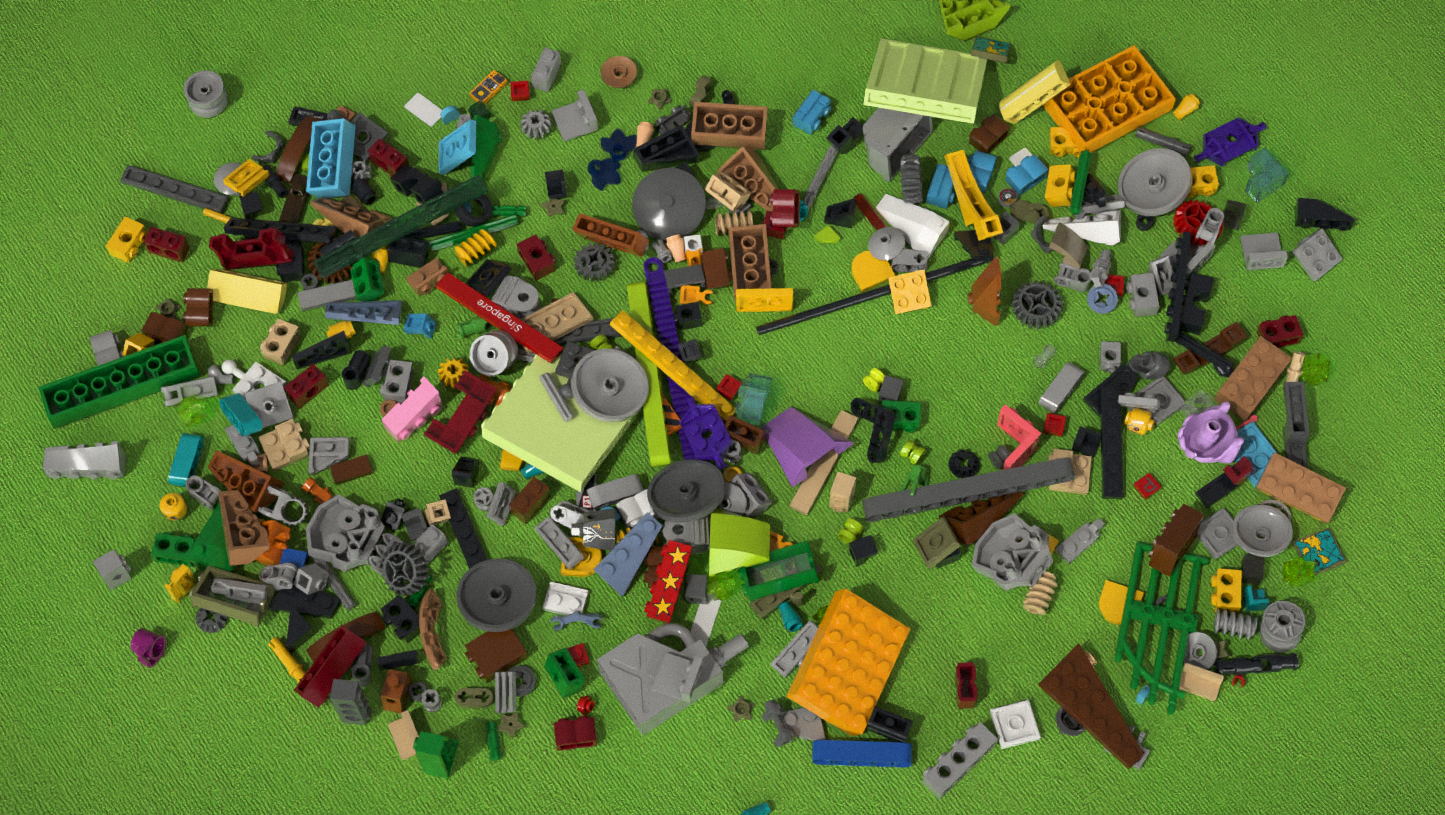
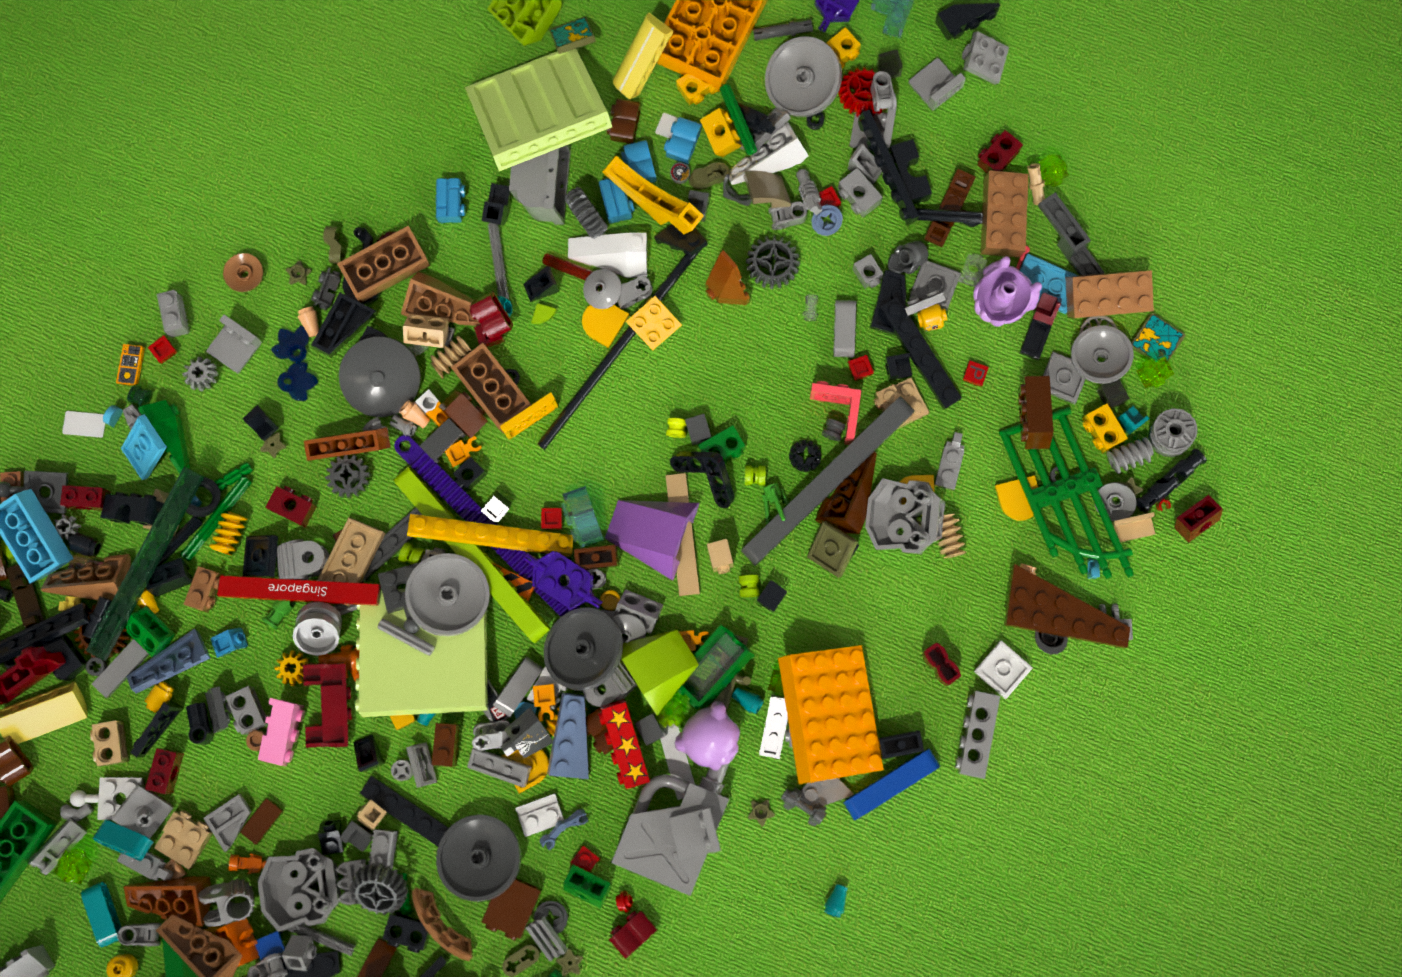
camera: 30 degrees left, 15 degrees up
none -> light orange plate [533,684,557,721]
none -> lavender piece [675,701,740,771]
none -> dark red brick [1175,495,1223,543]

